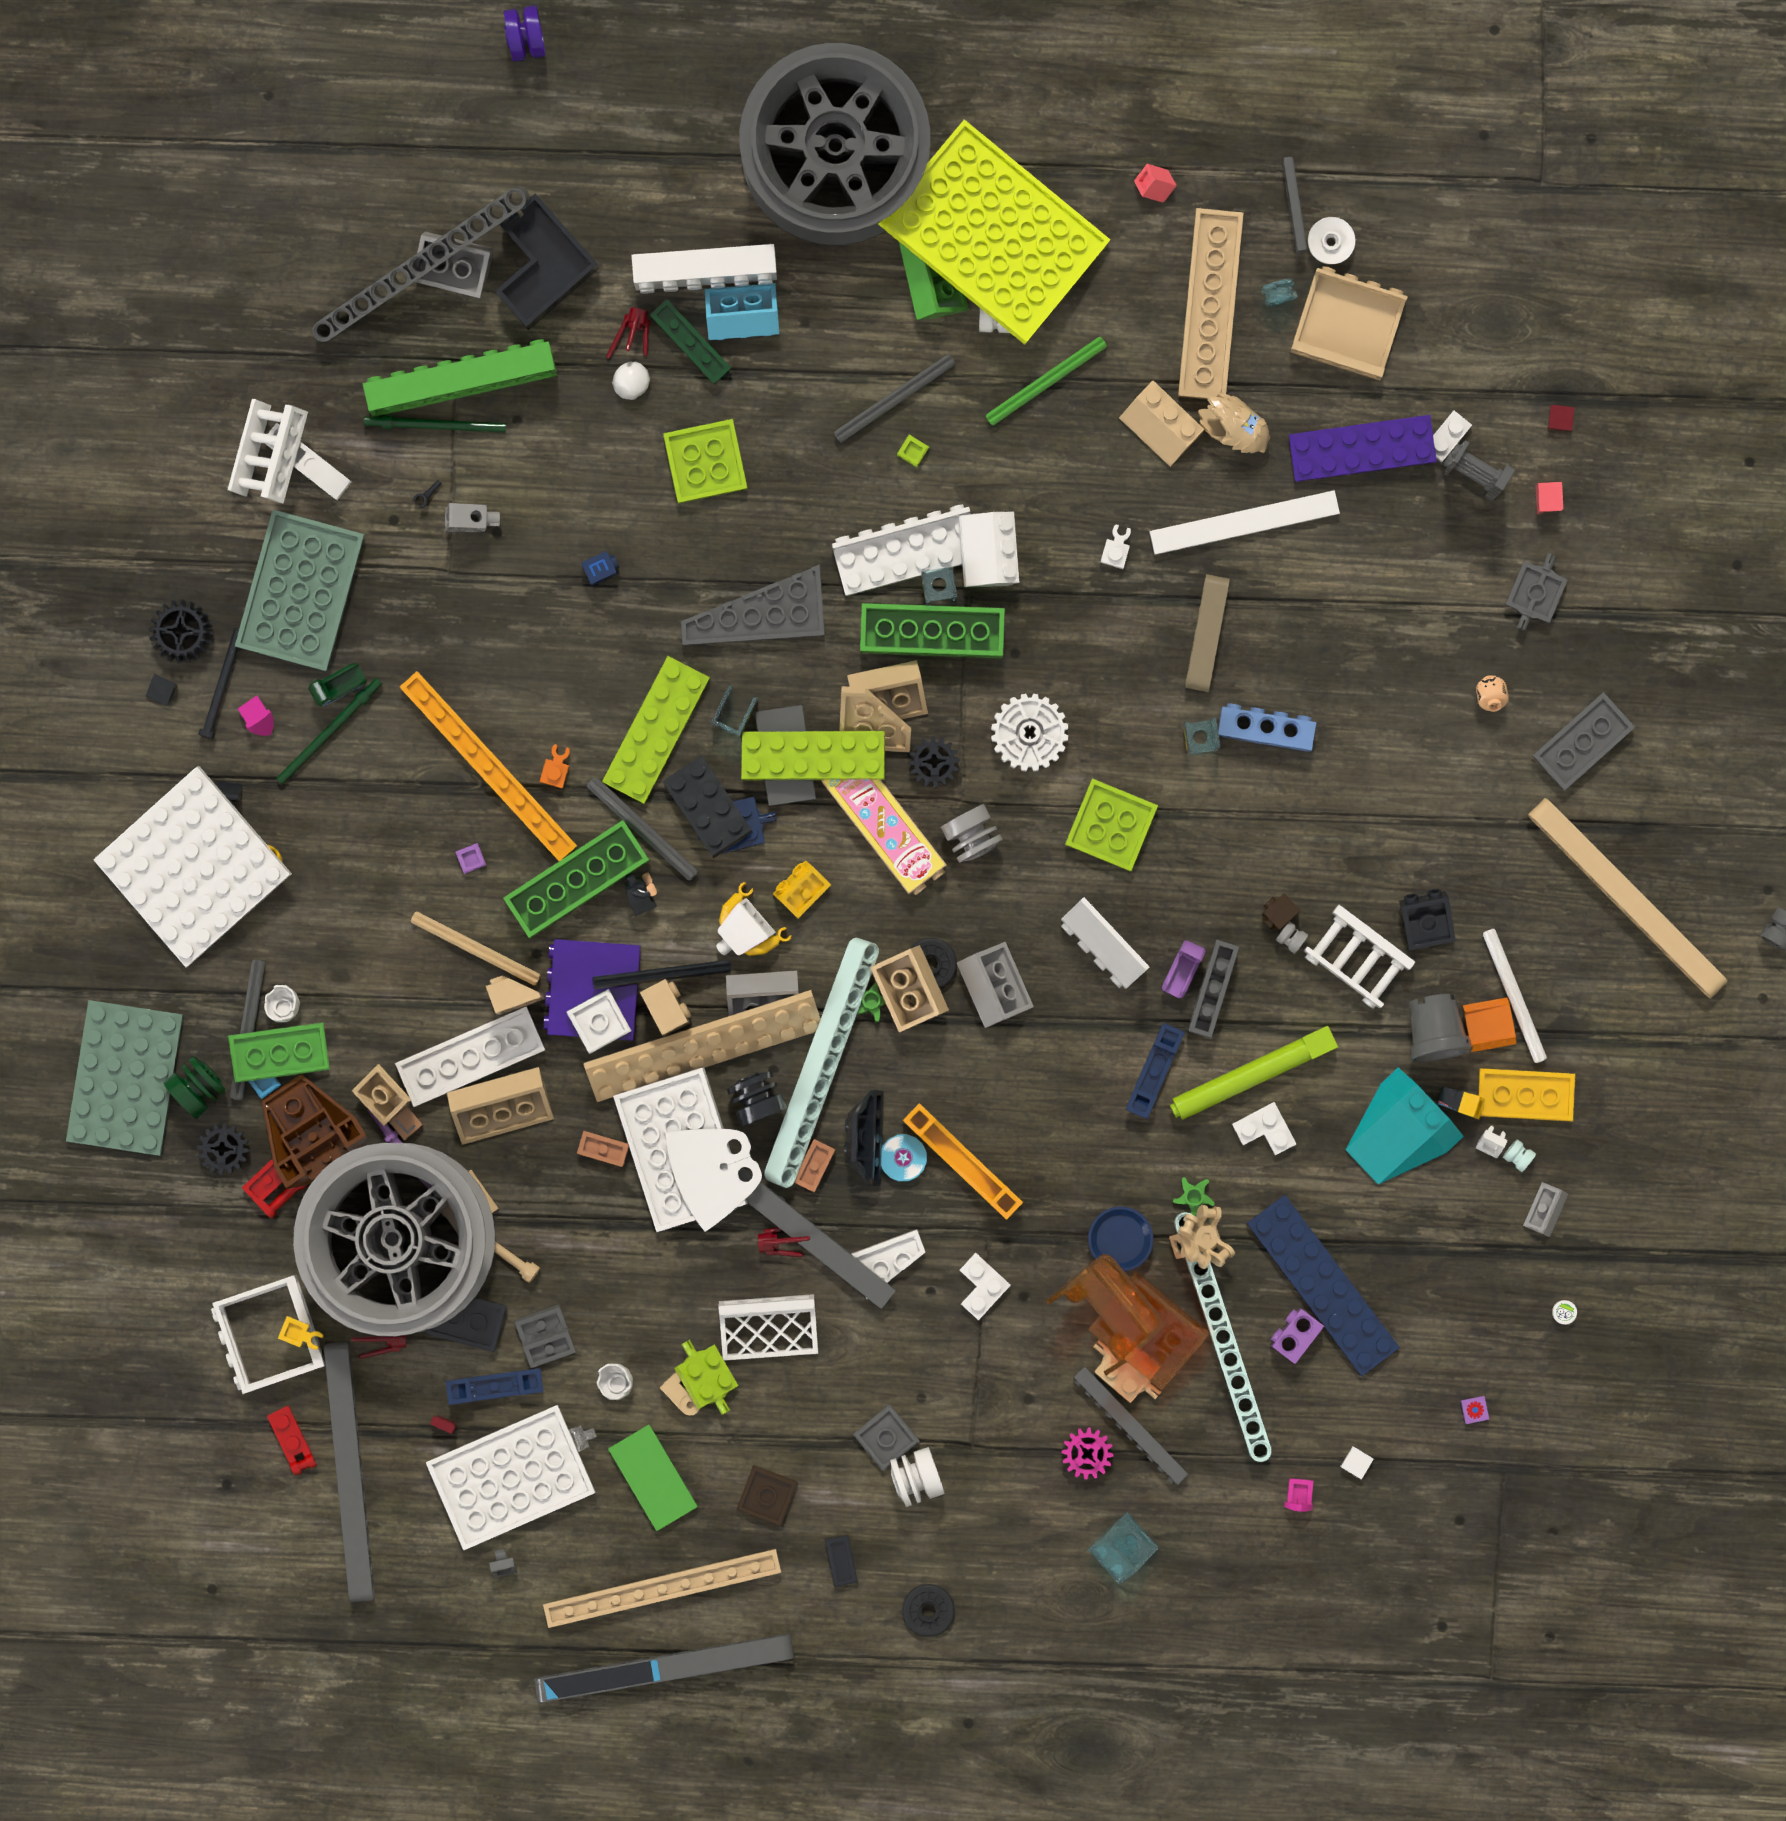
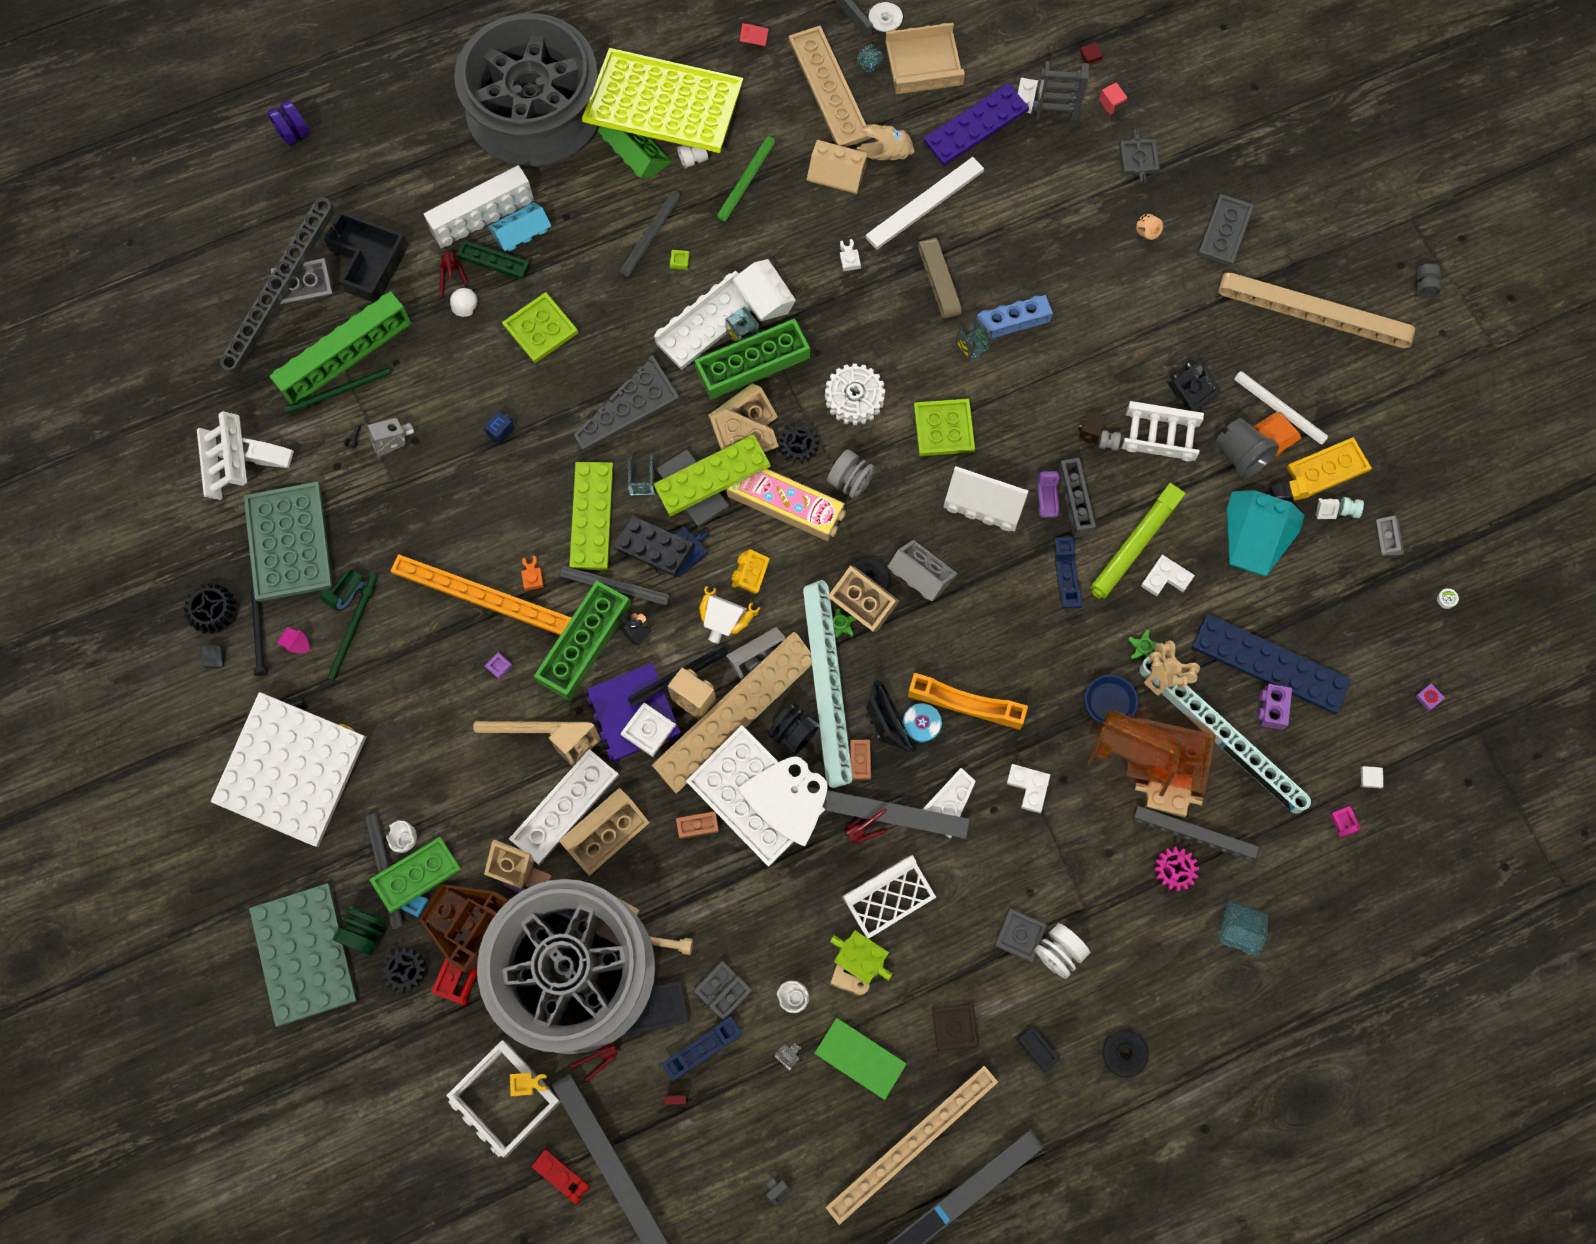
camera: 25 degrees left, 15 degrees down
white plate [426,1405,596,1550] -> none

